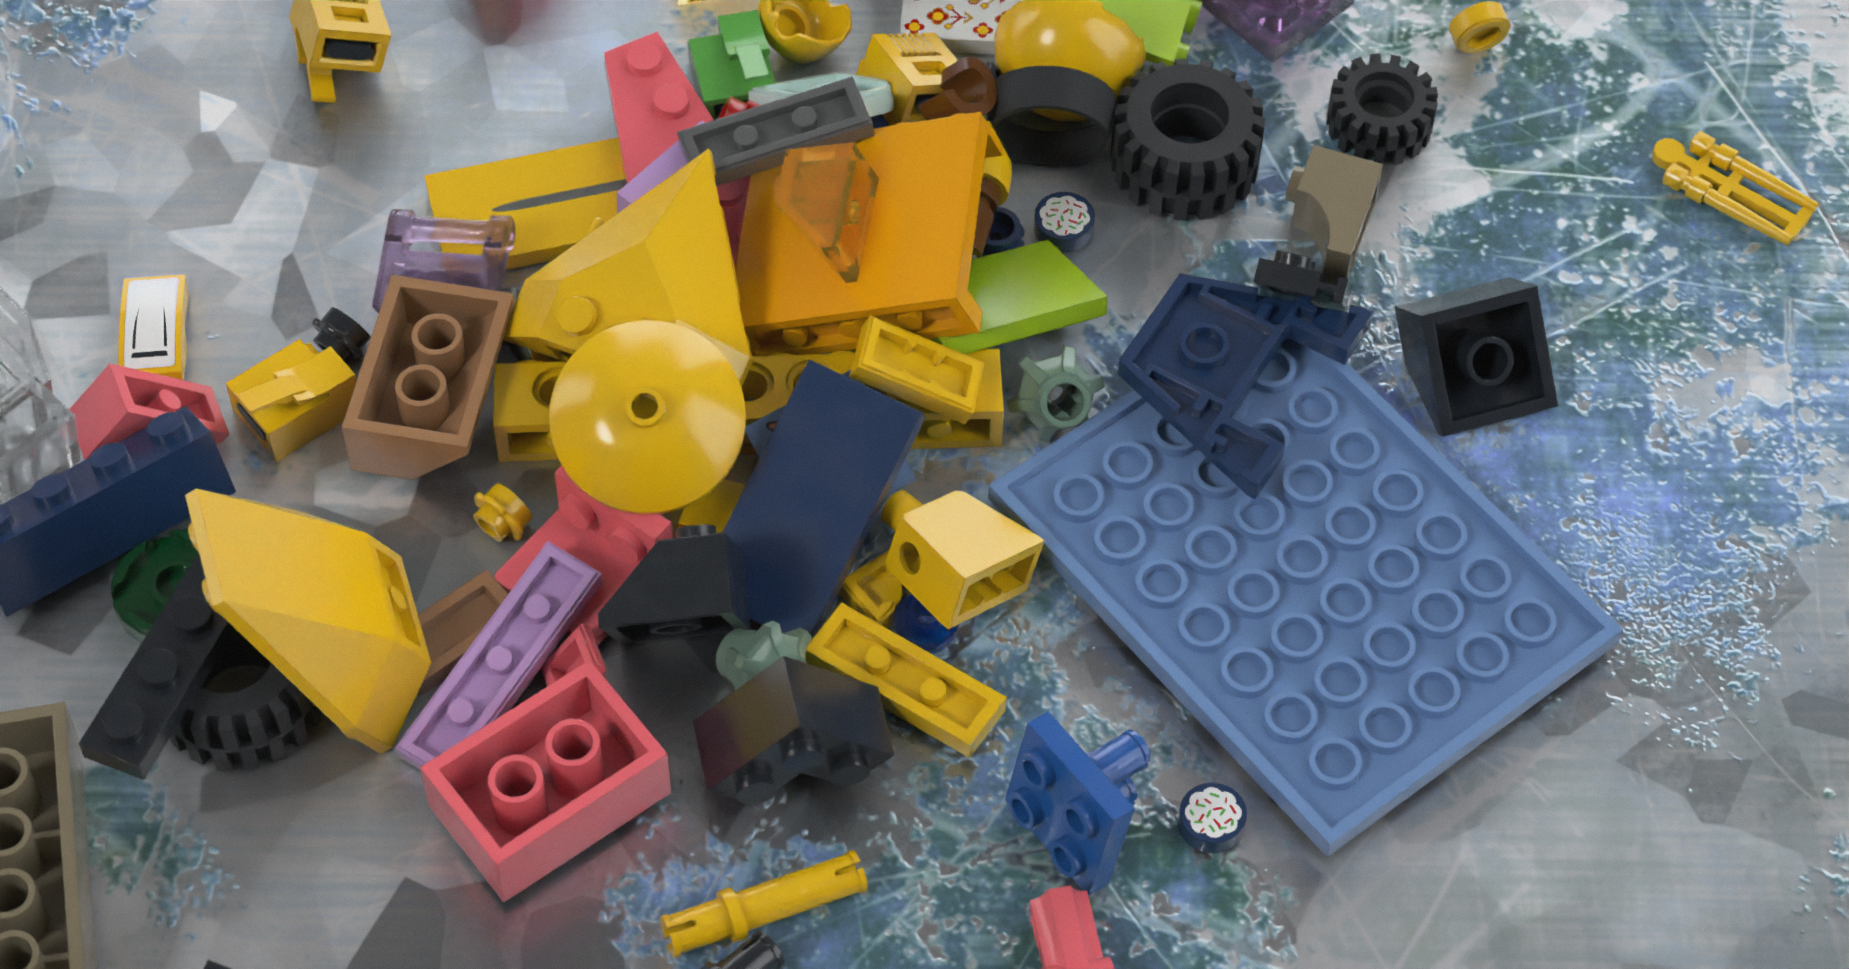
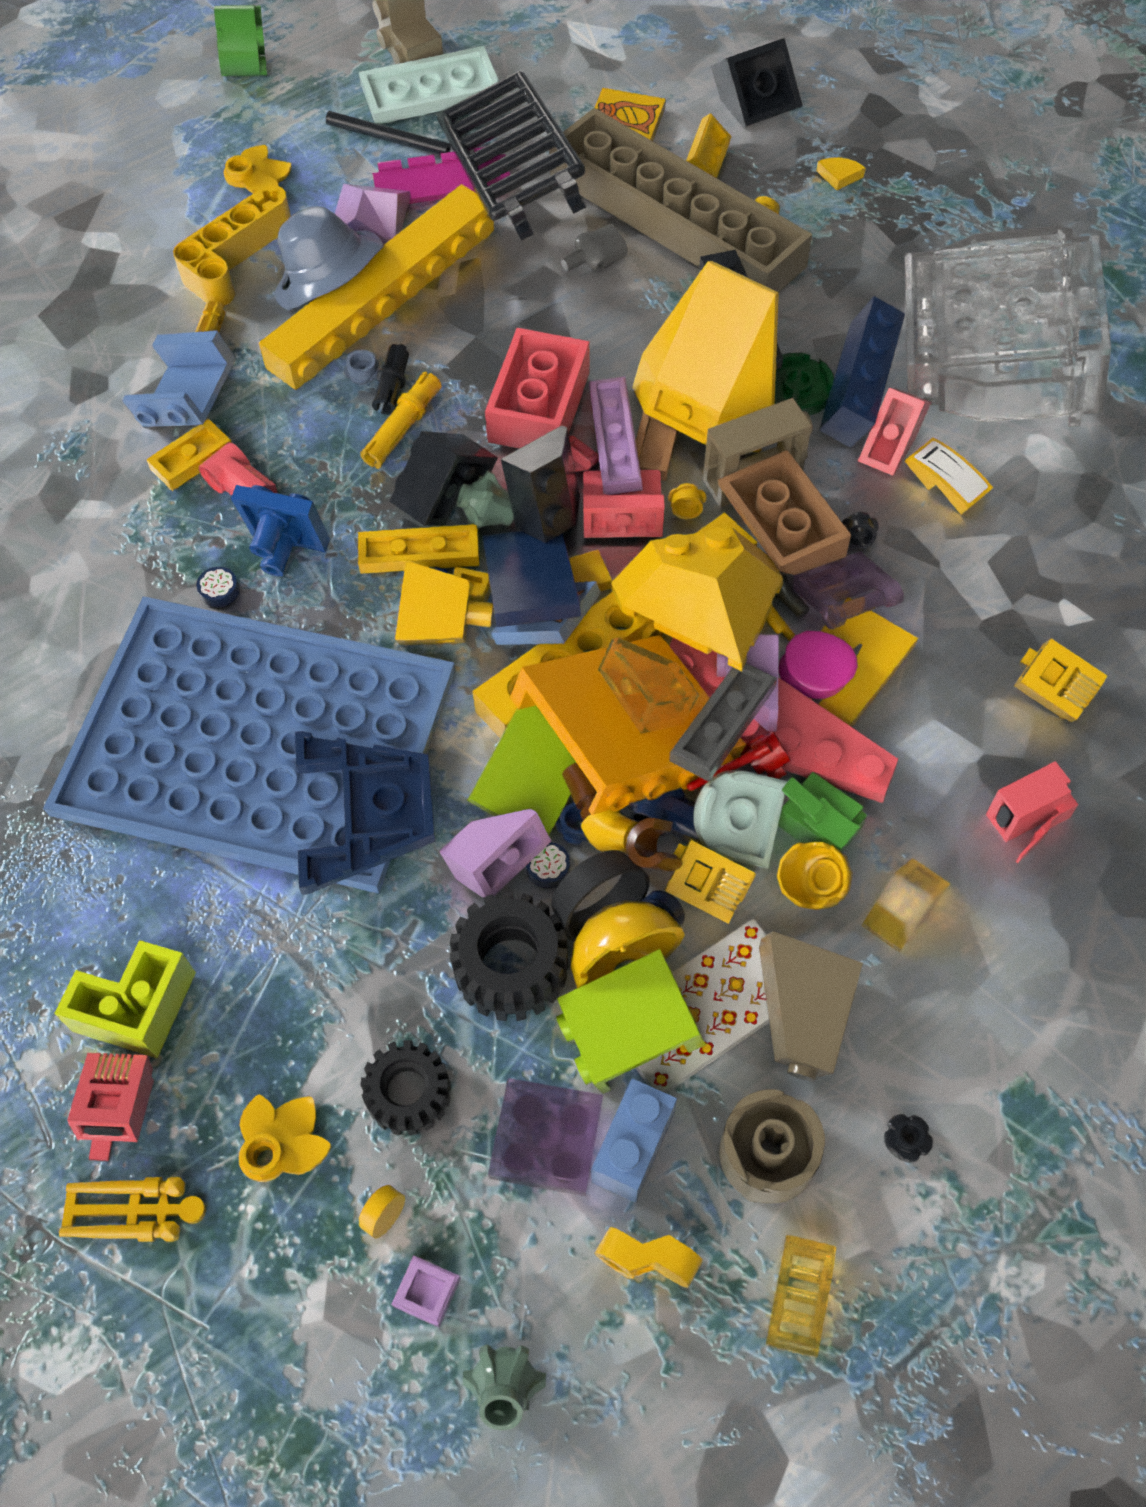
camera: 145 degrees right, 5 degrees up
yellow piece [226,339,357,462] -> none
yellow dish [549,320,746,515] -> none
yellow plate [849,315,985,424] -> none
sand green rock [1007,345,1105,443] -> none
black plate [1253,250,1353,309] -> none
dark tan arch [1285,145,1383,286] -> none
black slope [1394,277,1558,437] -> none
none -> neon yellow brick [54,940,196,1058]
none -> coral piece [67,1053,154,1161]
none -> yellow plate [239,1094,331,1182]
none -> lavender slope [439,809,551,898]
none -> dark tan window [703,398,813,508]
none -> dark pink piece [778,631,858,699]

